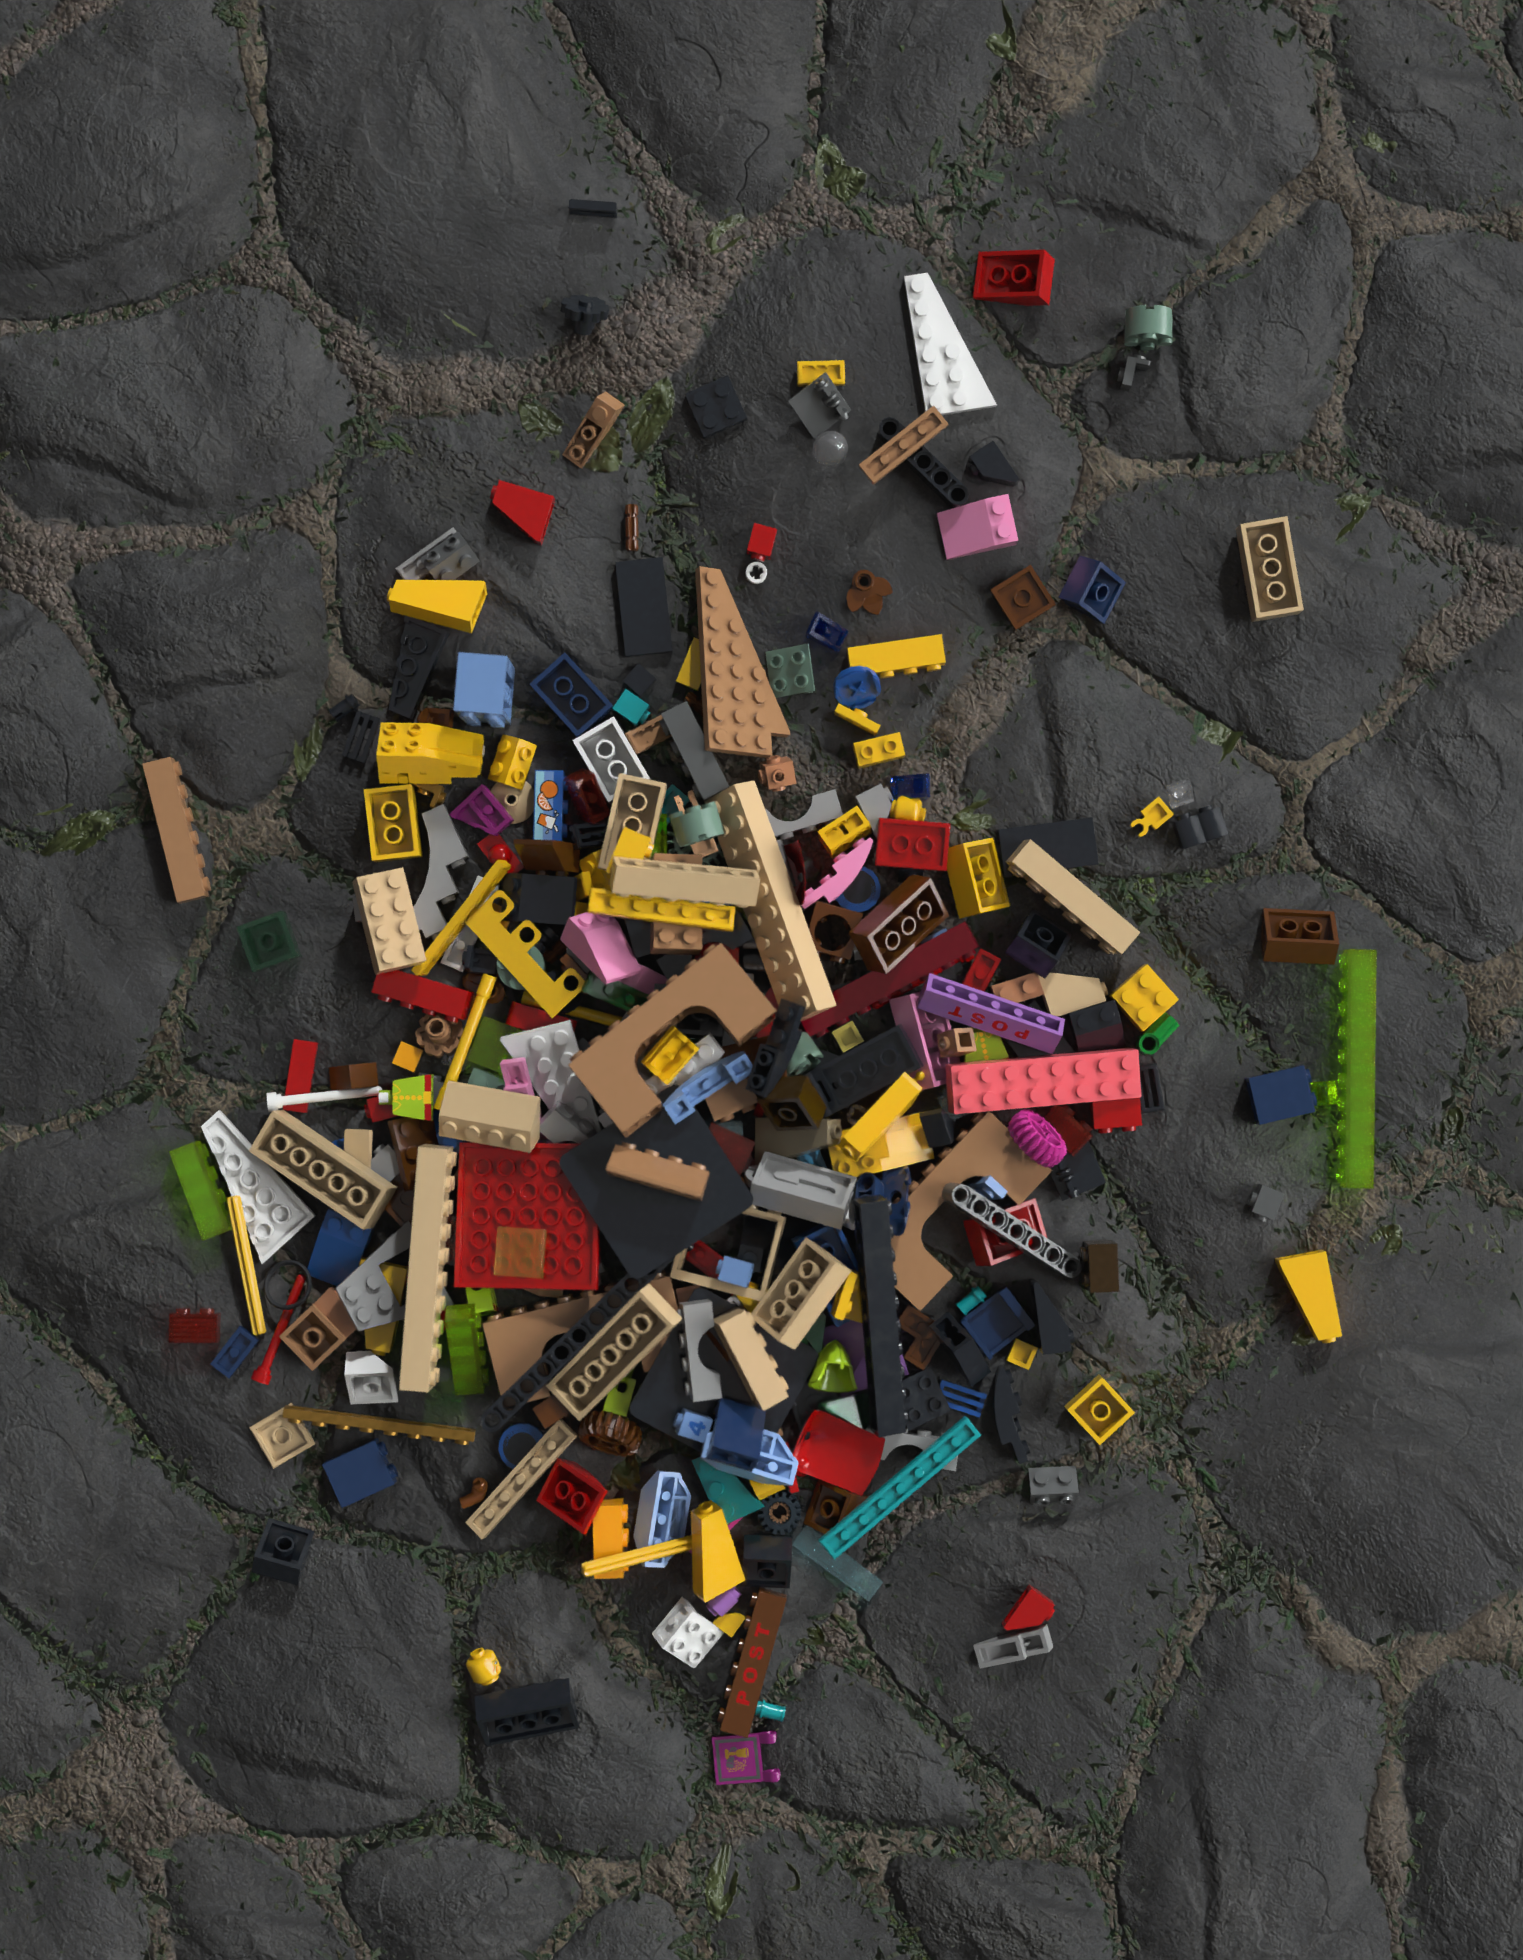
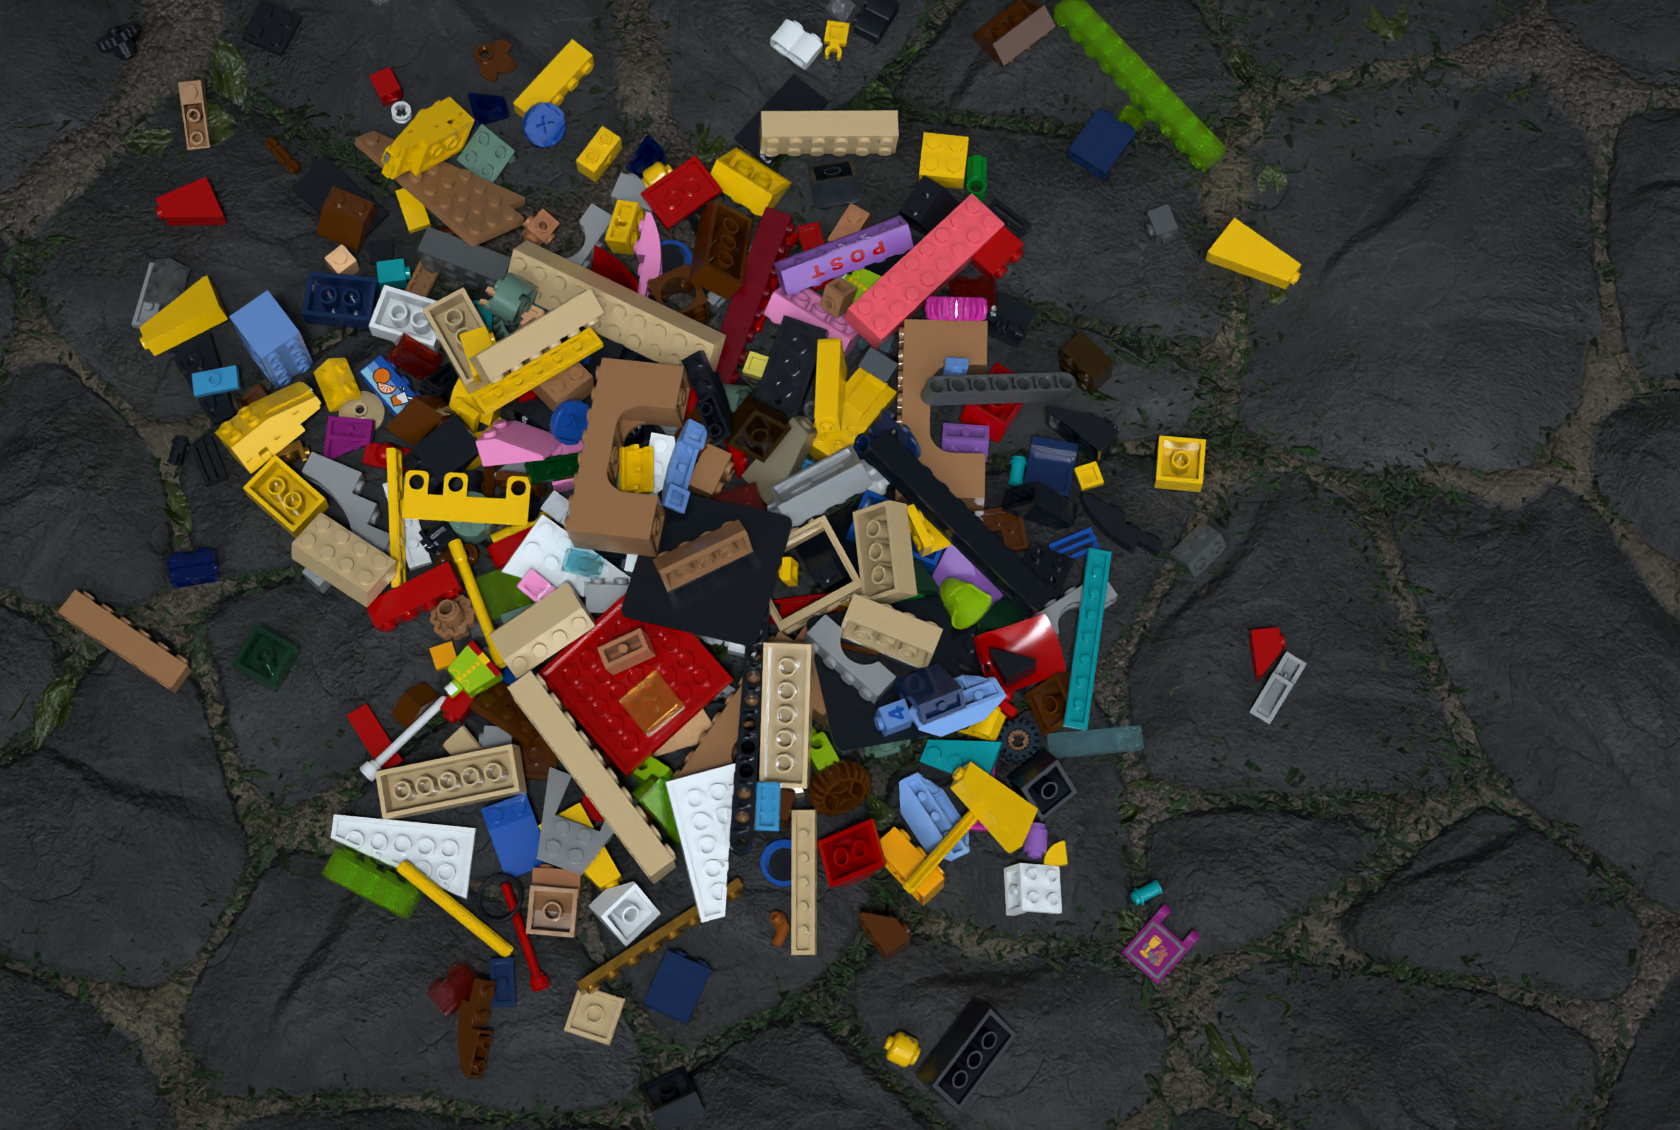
camera: 35 degrees left, 15 degrees down
medium blue brick [716,1256,755,1288] -> none
reddish brown brick [717,1587,787,1738] -> none
yellow plate [834,704,881,736] -> none
tan slope [1038,973,1108,1017] -> none
none -> clear blue brick [167,547,220,589]
none -> dark azure plate [192,365,241,398]
none -> reddish brown slope [316,186,378,252]
none -> light nougat brick [325,244,360,275]
none -> yellow piece [381,97,475,180]
none -> reddish brown slope [458,978,496,1079]
none -> light grey bracket [540,490,570,526]
none -> blue tile [550,399,590,445]
none -> clear light blue slope [560,548,603,579]
none -> nougat brick [597,628,656,675]
none -> white wing [665,763,736,922]
none -> dark azure plate [755,782,782,831]
none -> white brick [770,19,822,70]
none -> yellow plate [779,557,799,586]
none -> reddish brown slope [859,912,911,963]
none -> medium lavender brick [941,423,989,462]
none -> black slope [990,648,1037,688]

